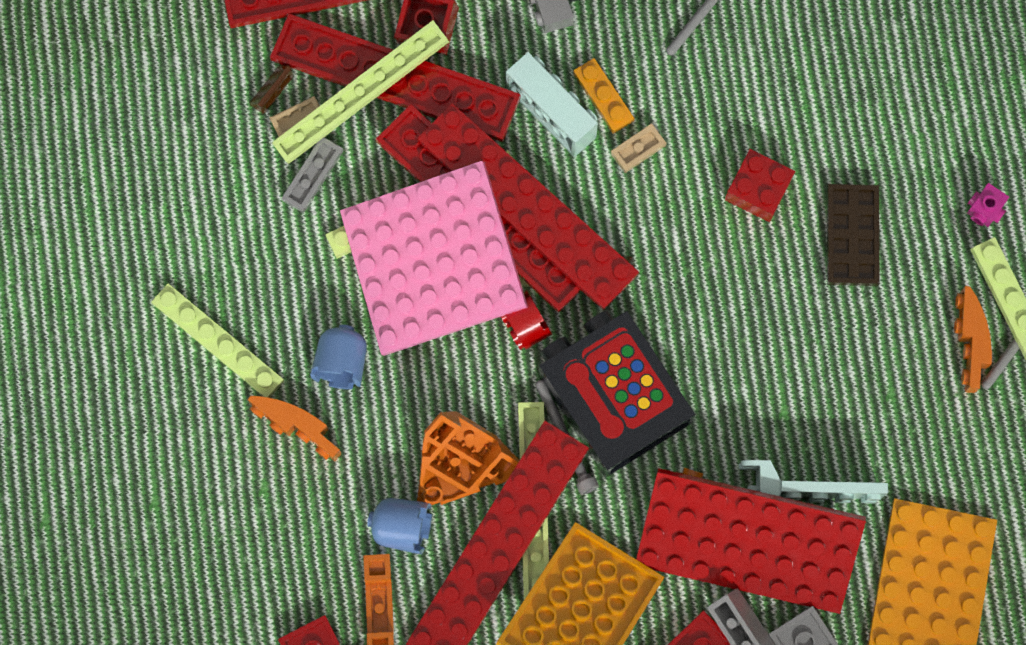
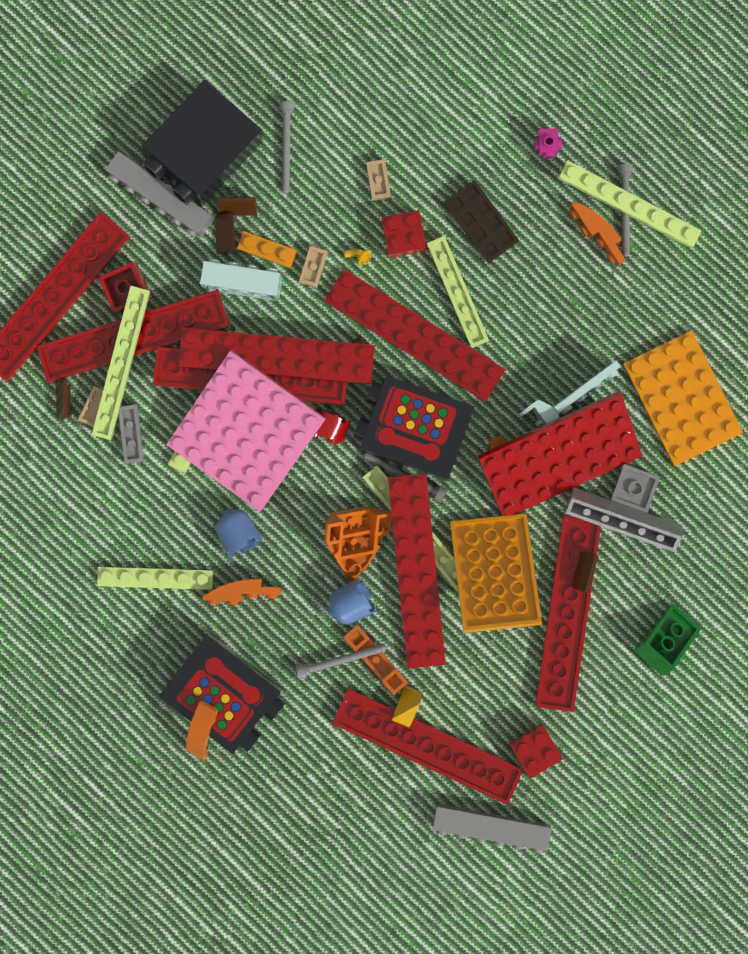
camera: 35 degrees left, 10 degrees up
none -> brick [158,632,285,754]
none -> orange slope [186,700,218,761]
none -> reddish brown slope [215,213,236,254]
none -> reddish brown slope [217,197,257,216]
none -> light grey piece [296,644,387,680]
none -> red plate [324,269,506,402]
none -> yellow plate [344,249,372,265]
none -> tan plate [366,159,391,201]
none -> yellowish green plate [427,236,489,348]

